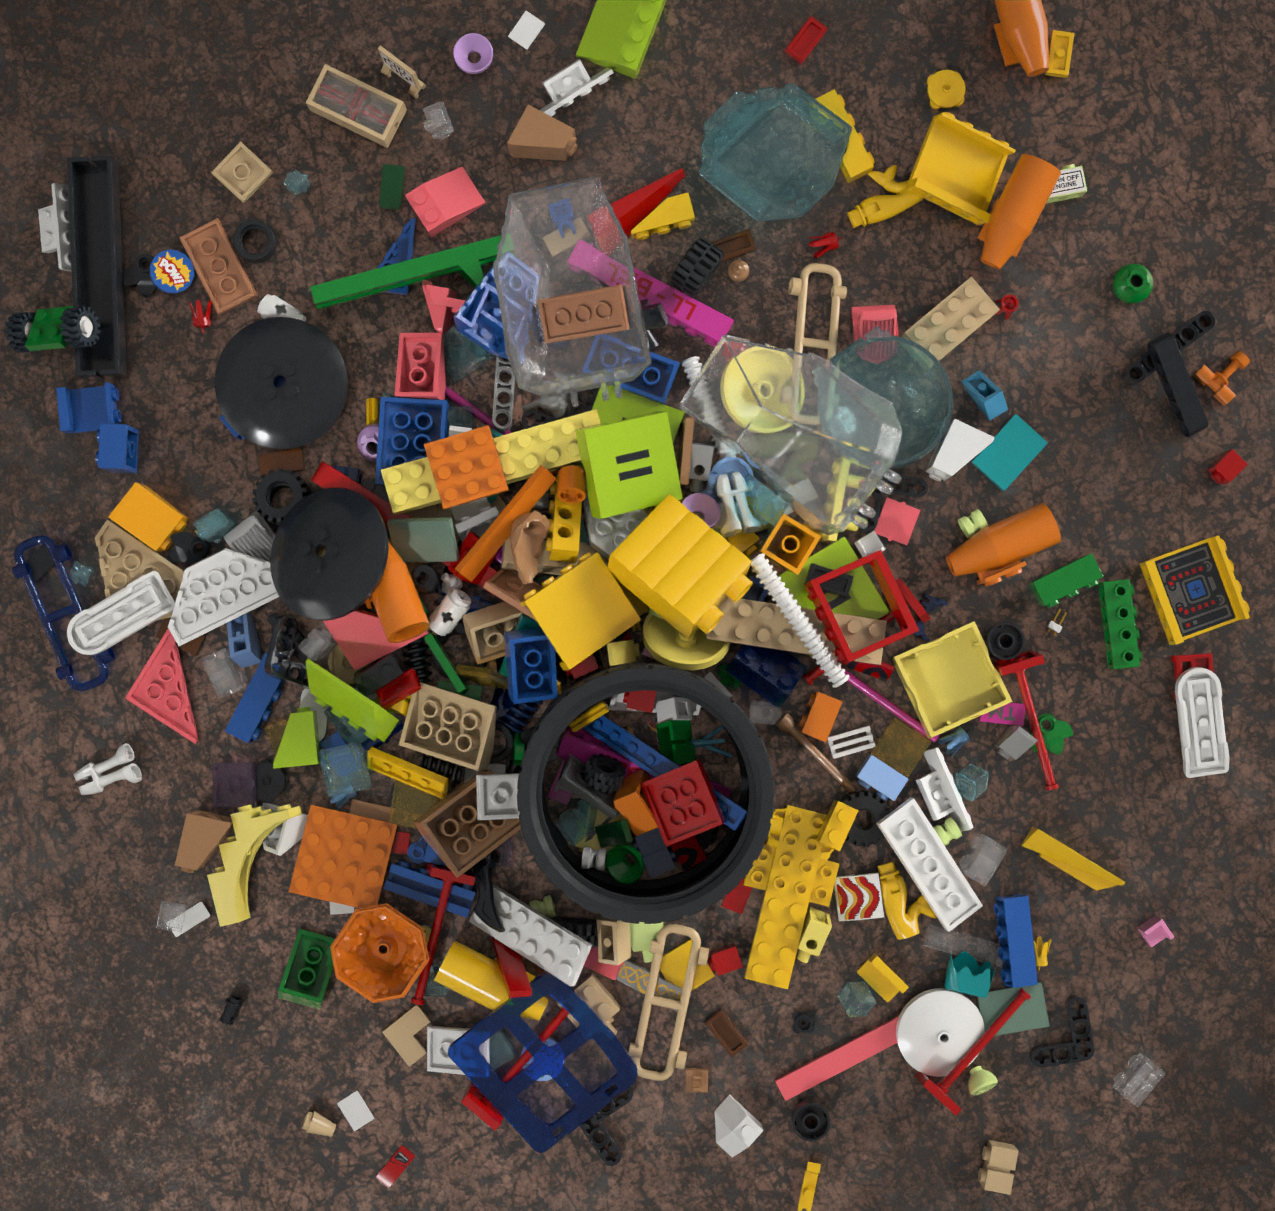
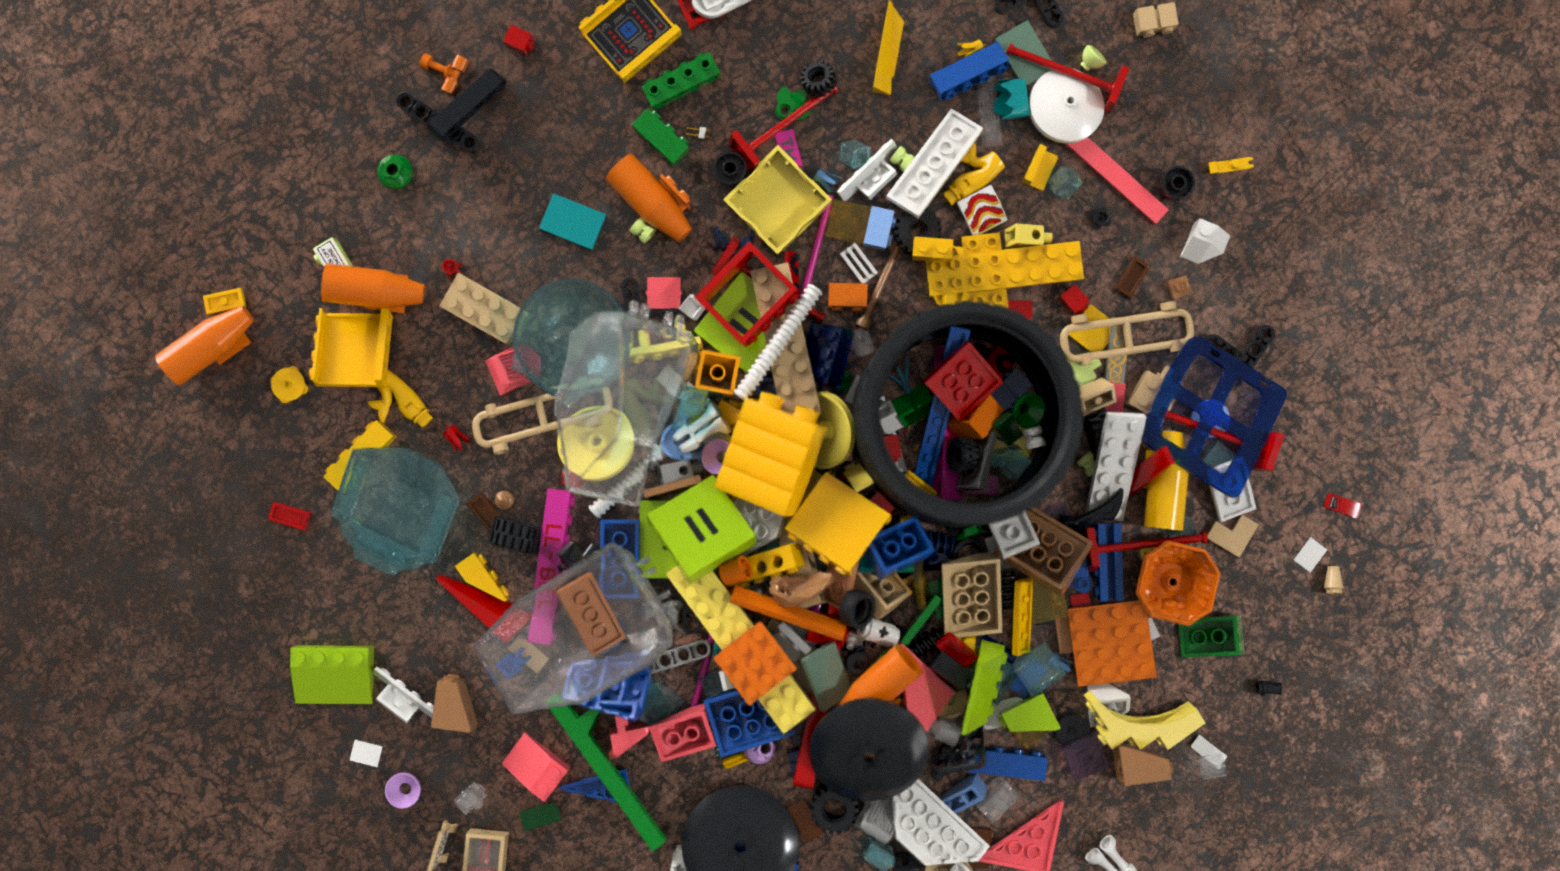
camera: 105 degrees left, 0 degrees up
black tile [804,563,853,598] -> none
white slope [925,419,995,482] -> none
clear brick [959,833,1008,887] -> none
dark azure slope [961,370,1008,421] -> none
light grey slope [994,725,1037,760] -> none
none -> black tyre [800,60,837,98]
none -> black tyre [839,589,875,629]

